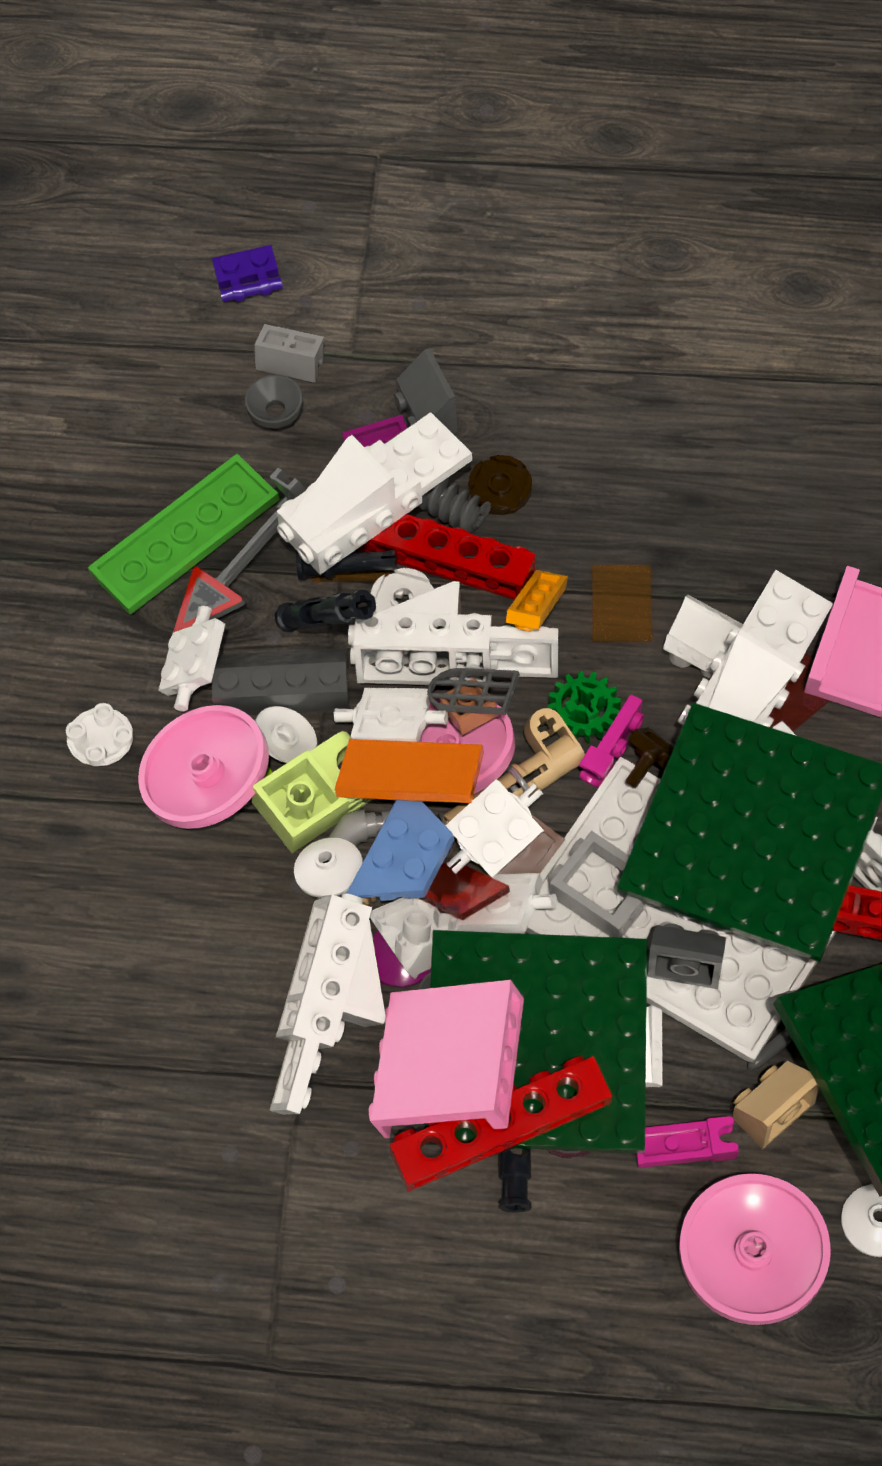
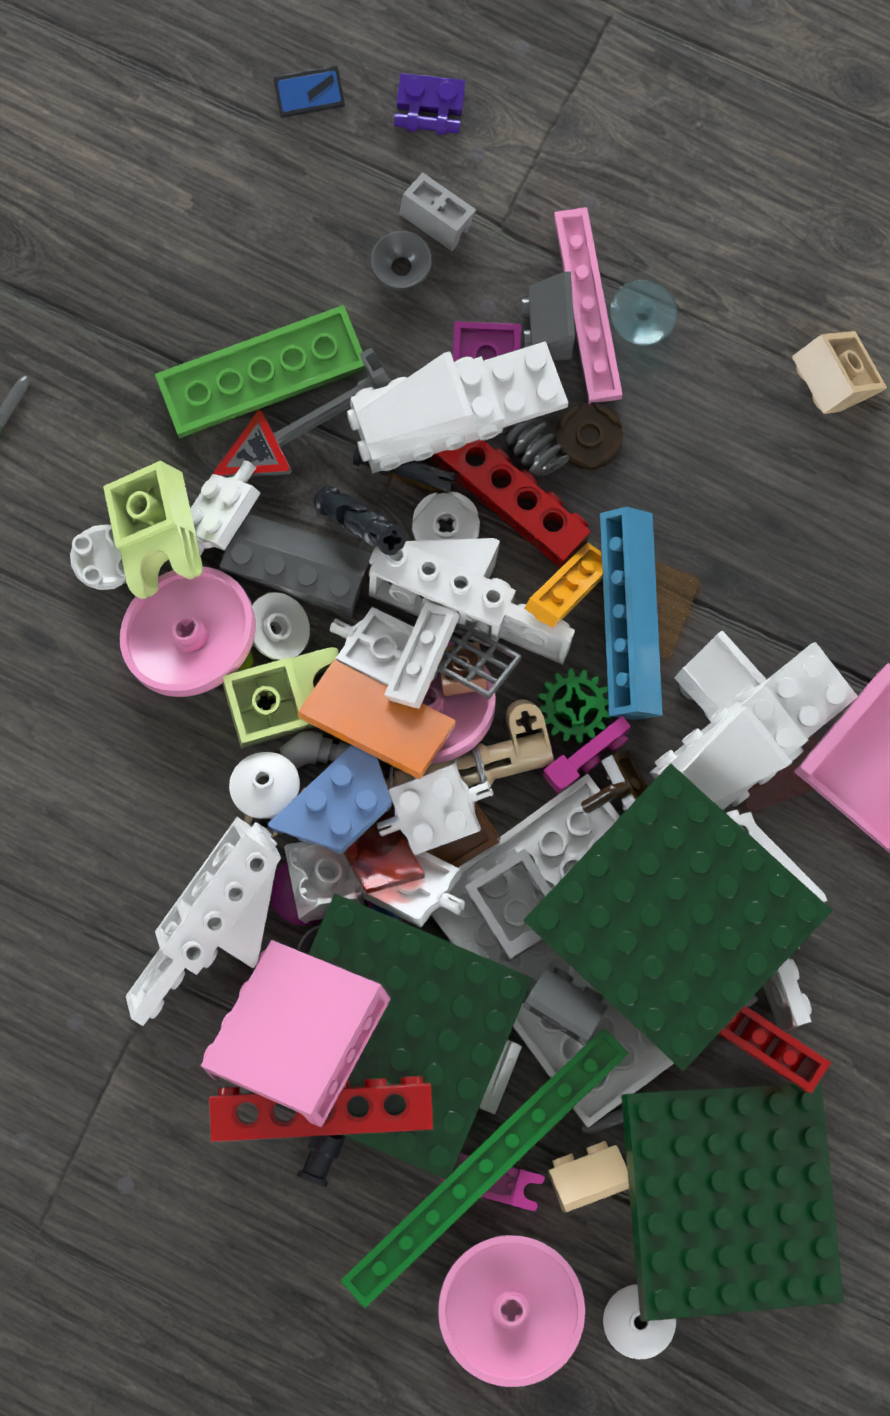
camera: 15 degrees right, 15 degrees up
none -> yellowish green brick [103,461,203,599]
none -> slope [274,66,345,118]
none -> green plate [340,1028,629,1308]
none -> white plate [384,602,460,709]
none -> bright pink plate [554,207,623,404]
none -> dark azure brick [600,506,663,720]
none -> clear light blue dish [610,280,677,345]
none -> tan slope [792,331,887,414]

